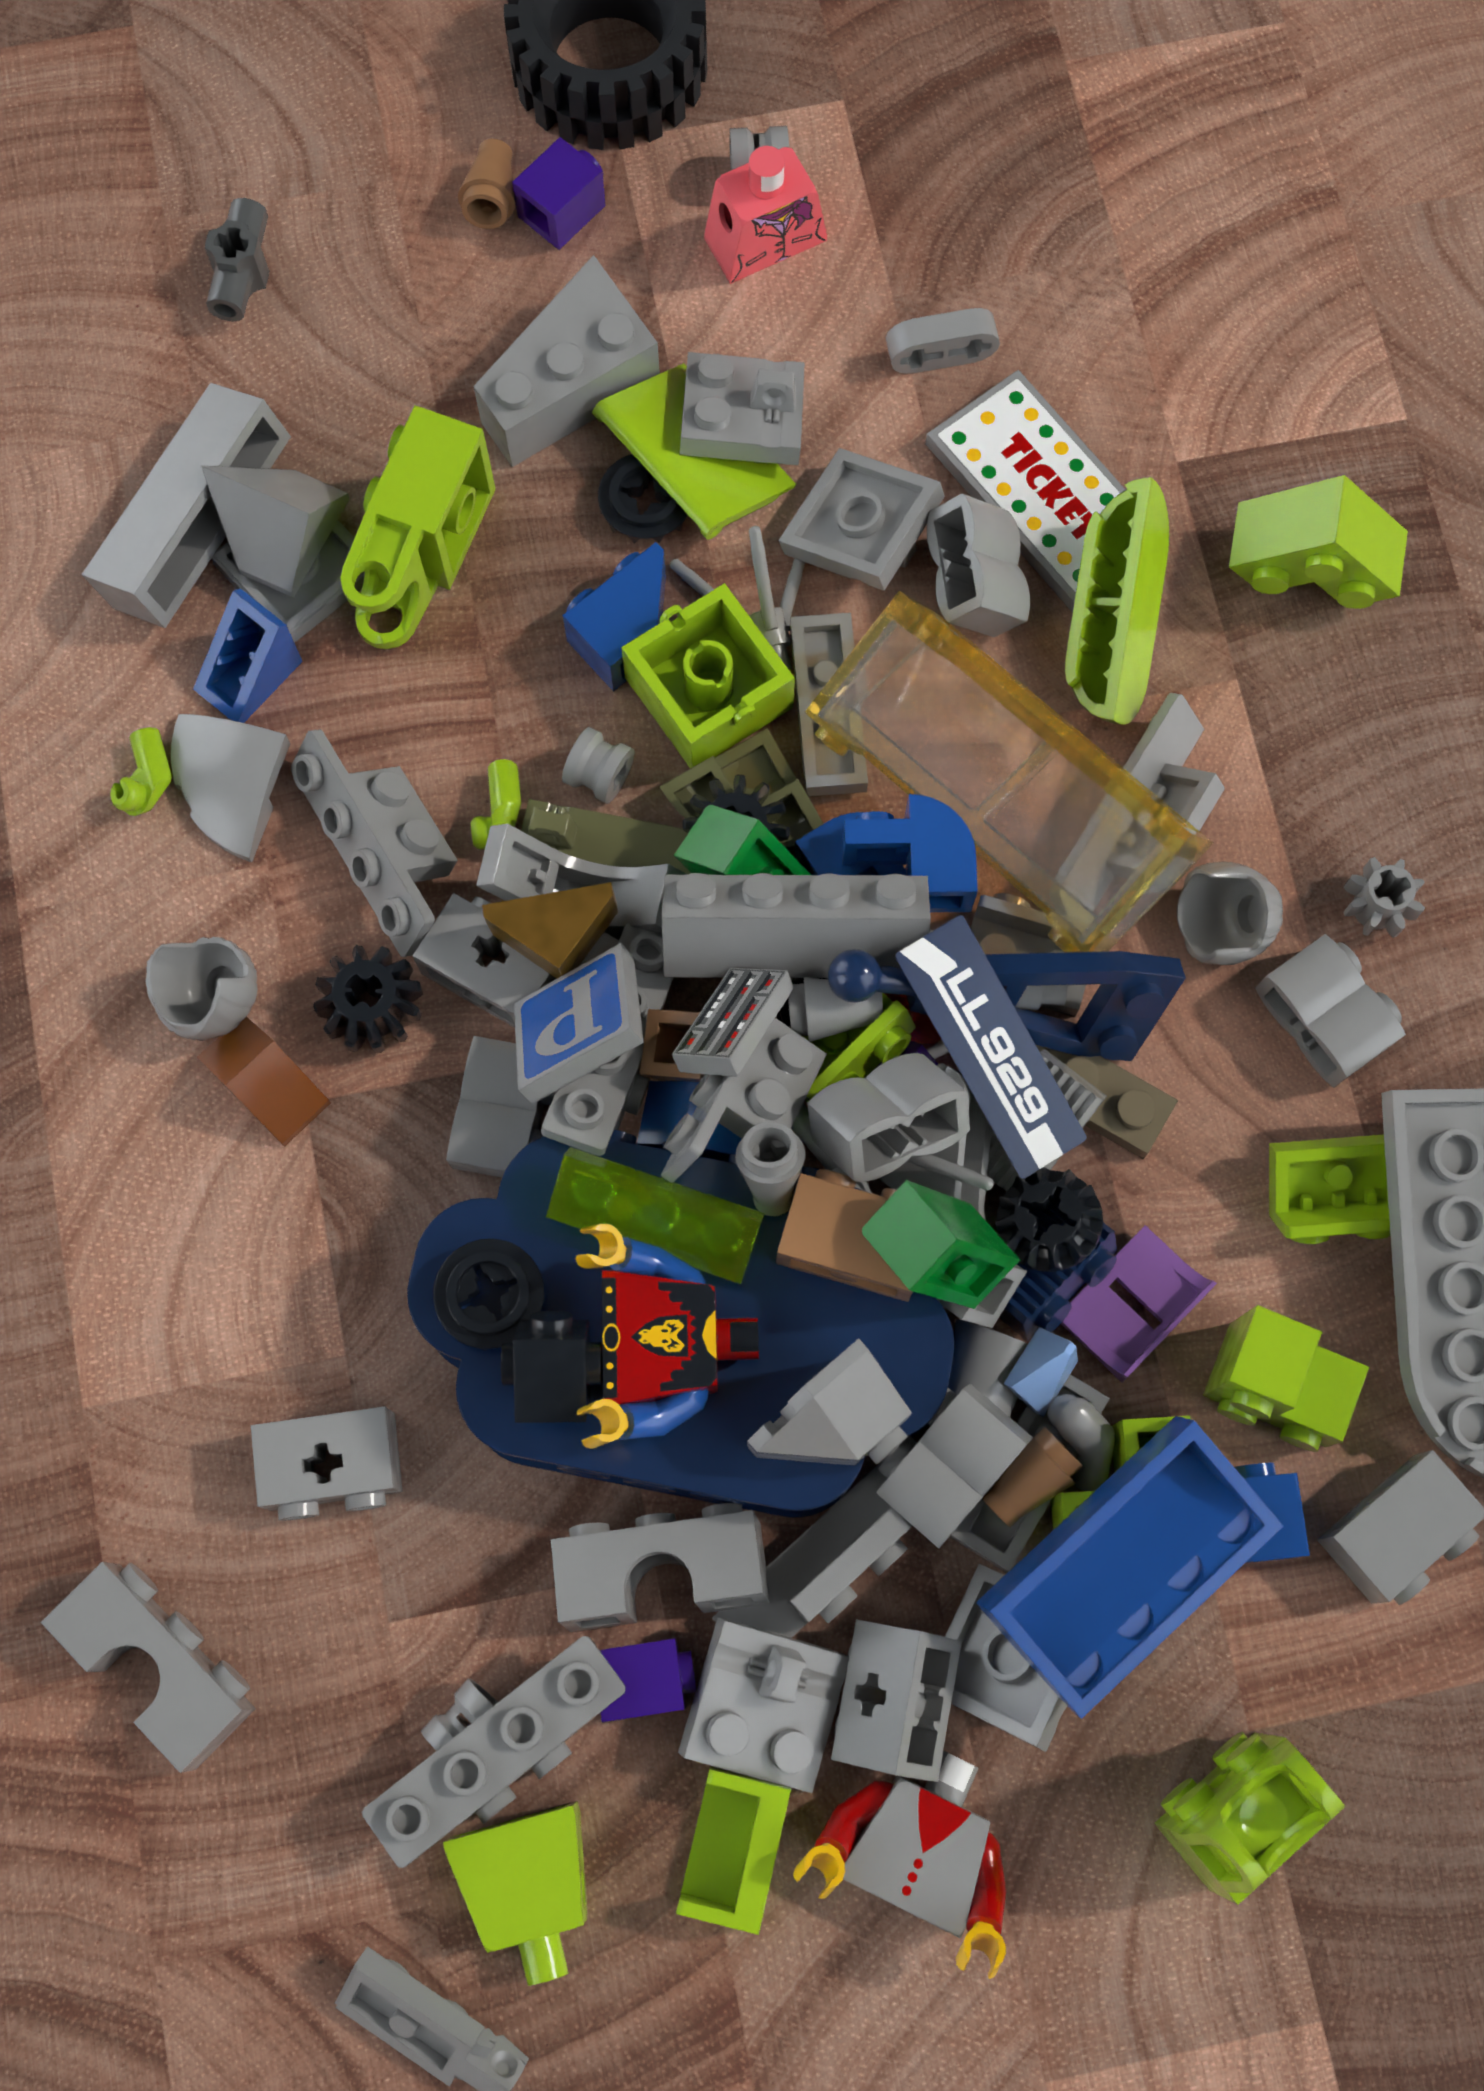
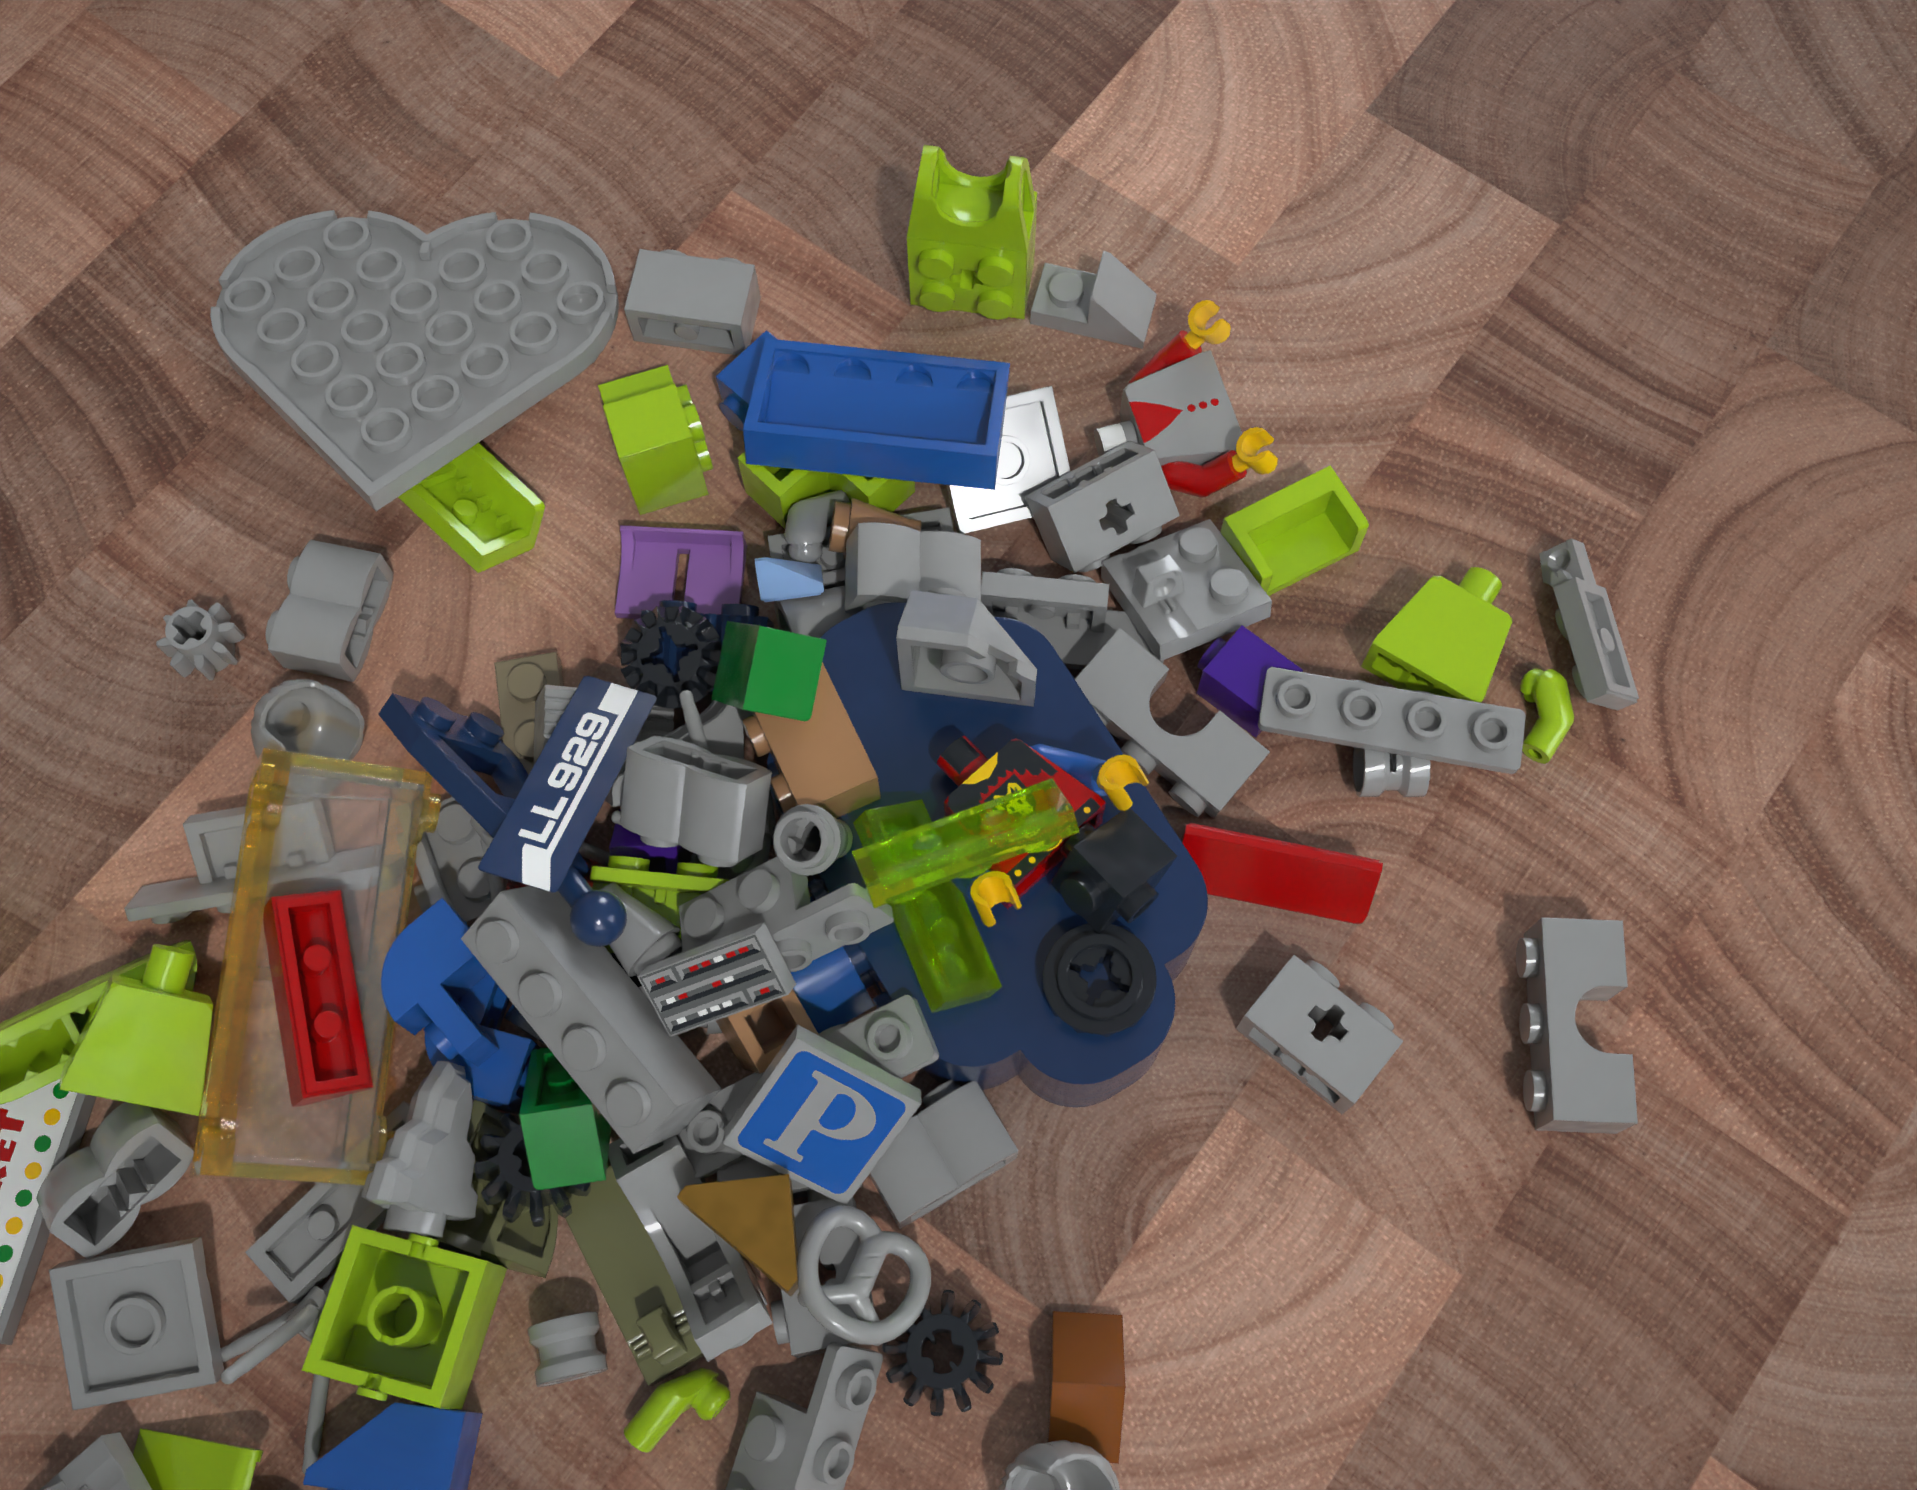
camera: 130 degrees left, 5 degrees down
none -> lime torso [60,944,213,1116]
none -> red slope [262,890,373,1107]
none -> light grey rock [361,1061,478,1238]
none -> light grey piece [797,1205,931,1346]
none -> clear neon green plate [852,778,1080,908]
none -> light grey slope [1030,251,1157,349]
none -> red slope [1181,823,1383,924]
none -> lime arm [1520,668,1574,764]

